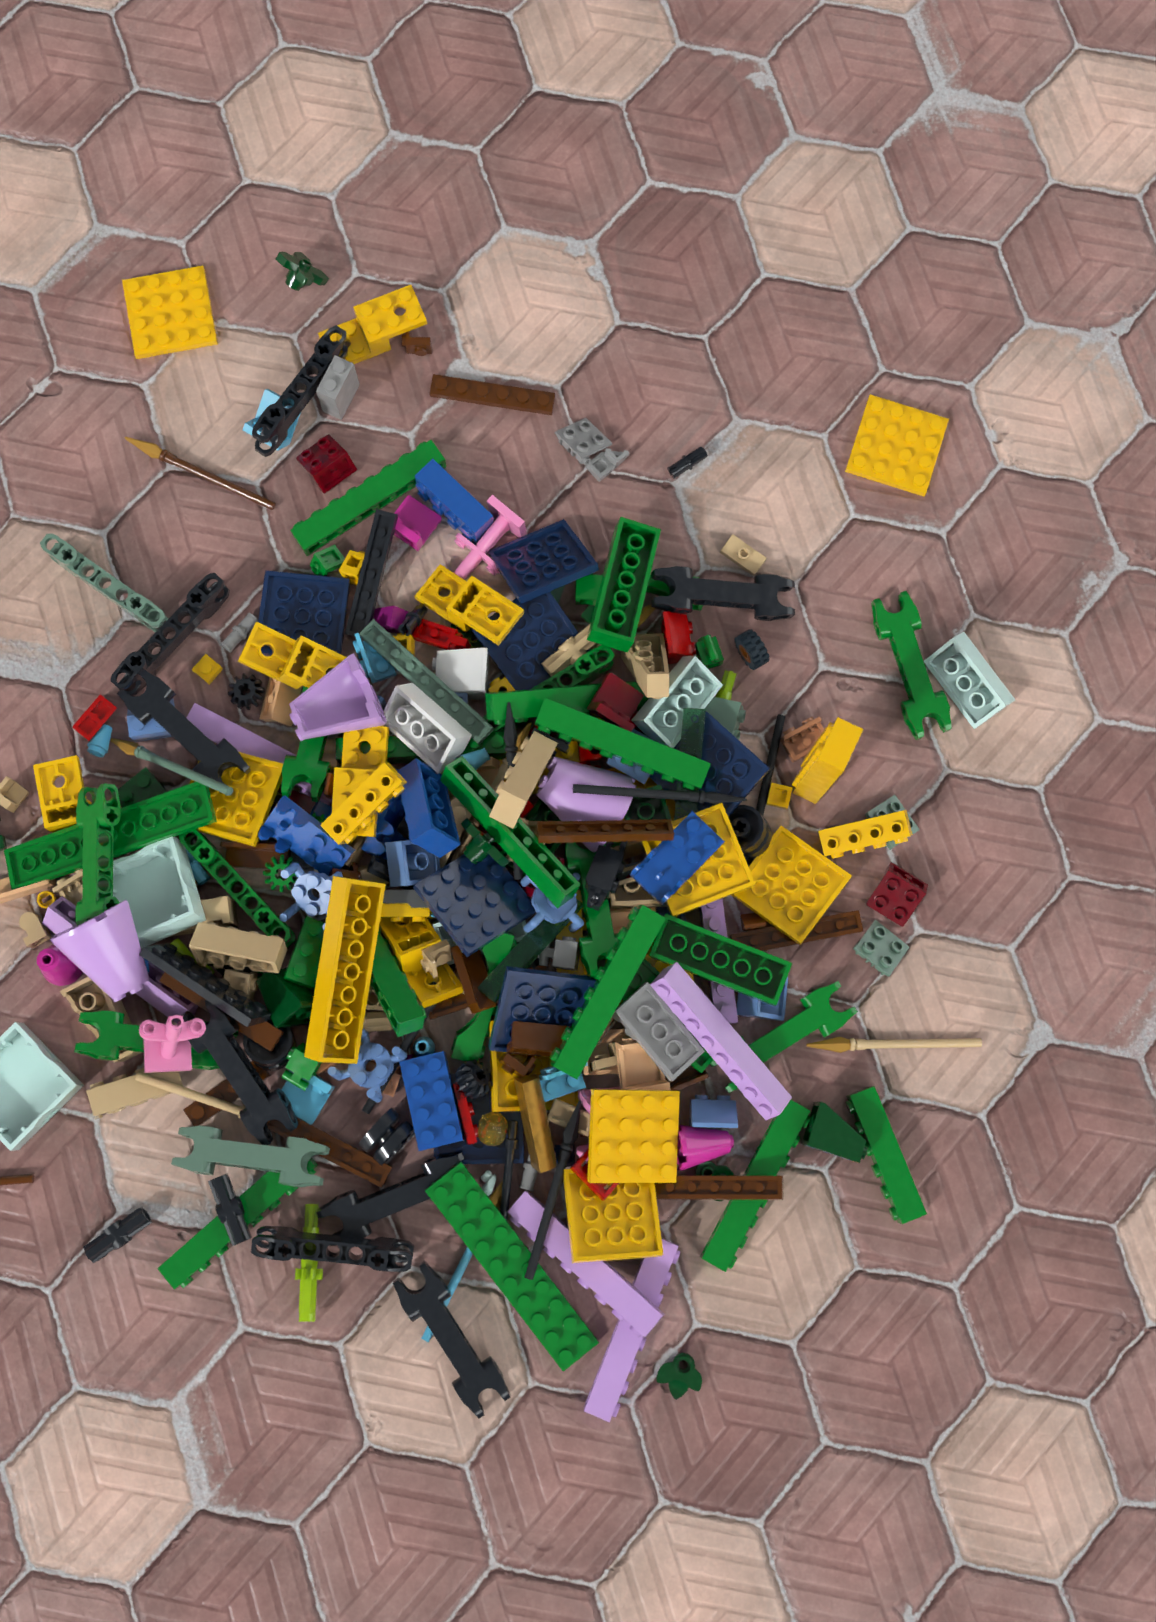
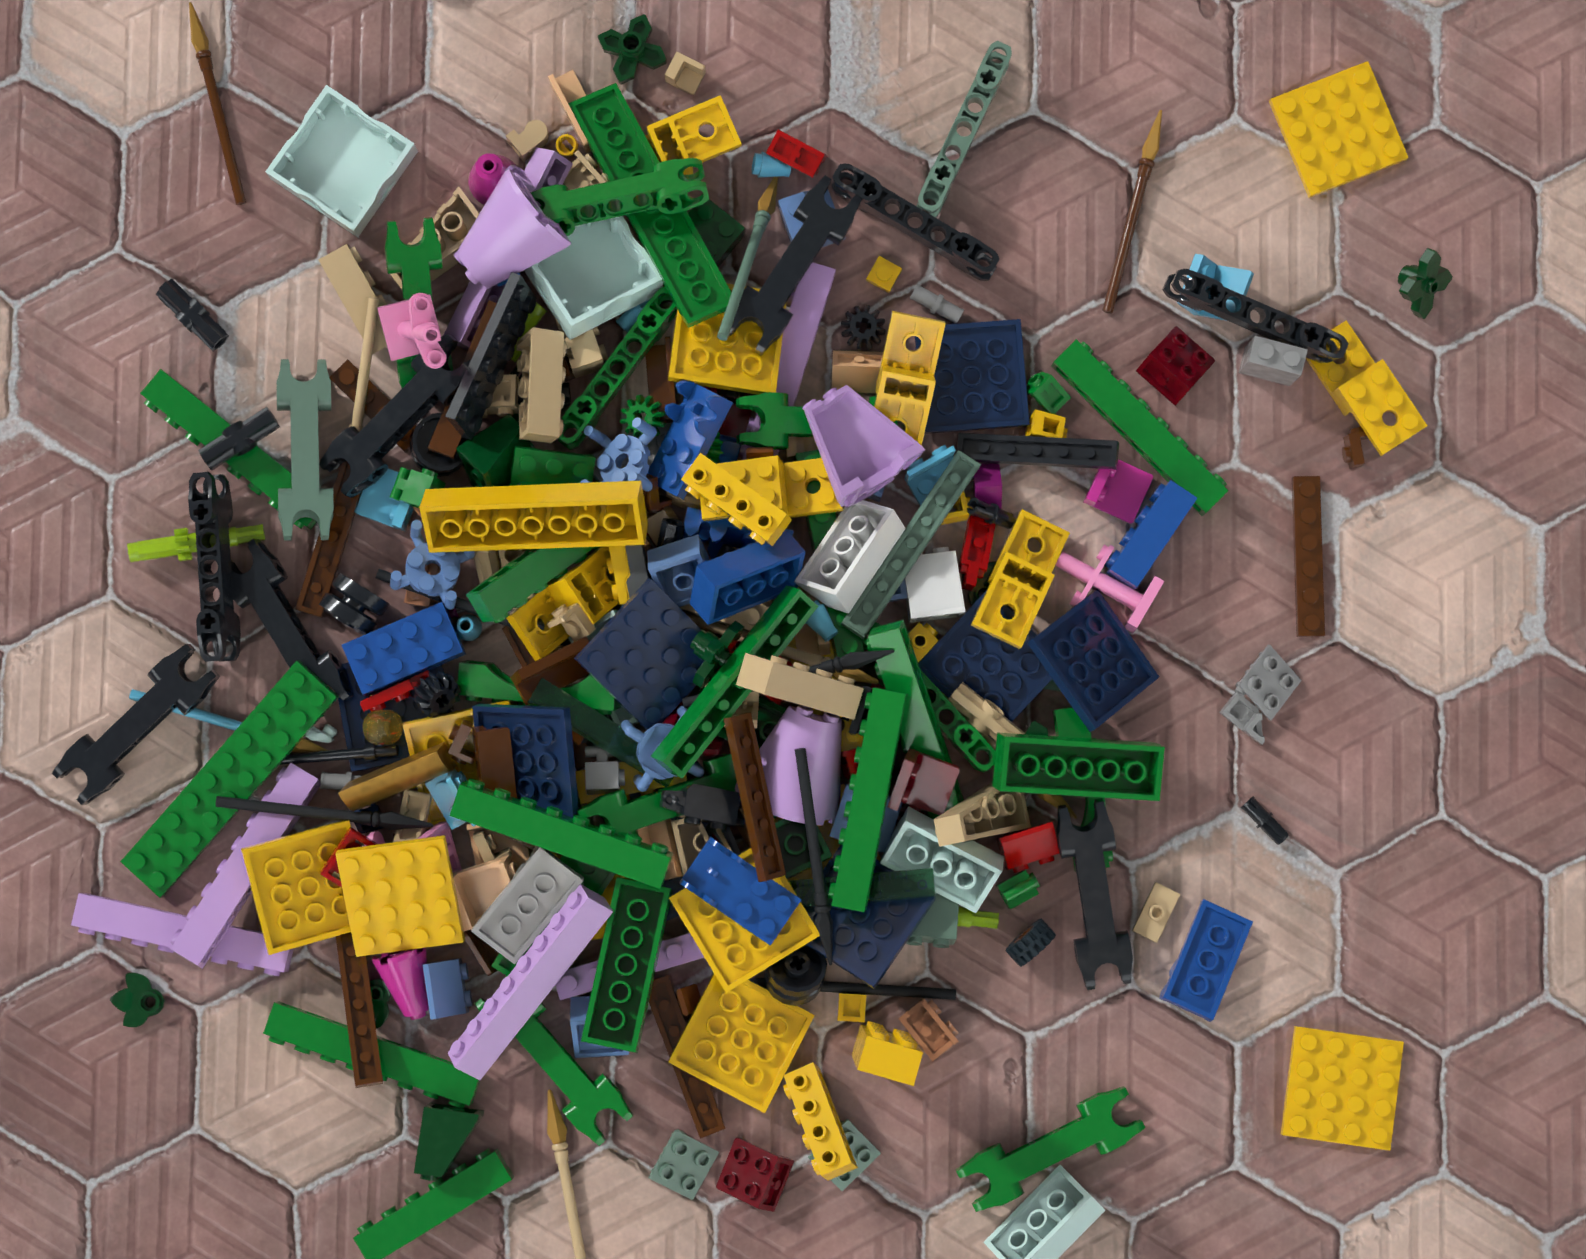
camera: 80 degrees right, 5 degrees up
none -> blue hinge [1159,899,1253,1022]

